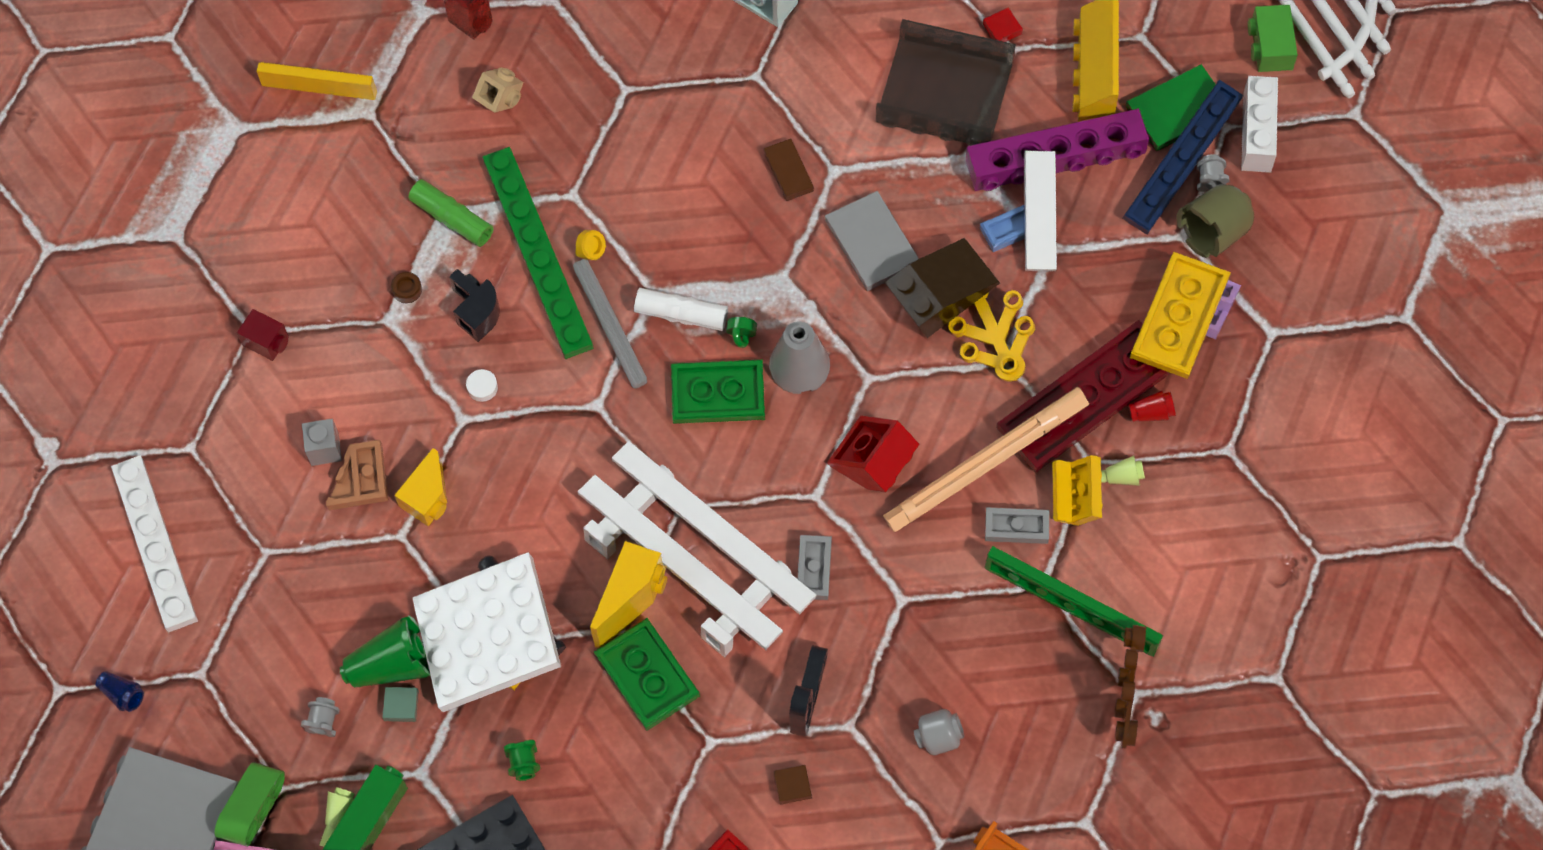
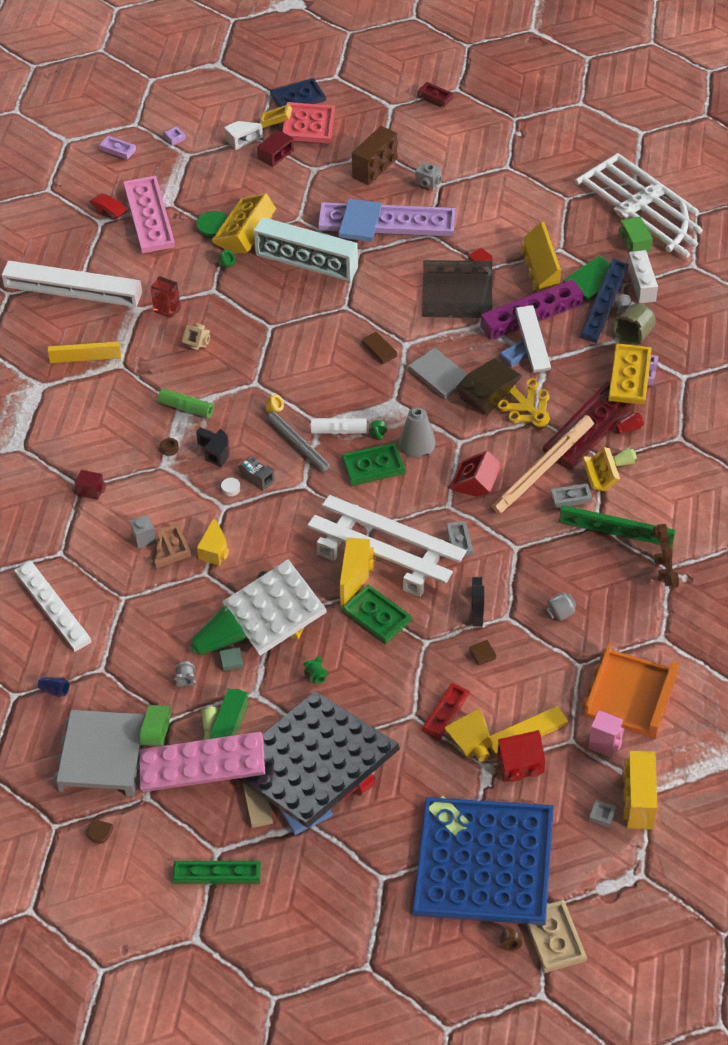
camera: 15 degrees left, 15 degrees down
green plate [482,147,594,360] -> none
none -> dark grey leg [239,456,275,491]

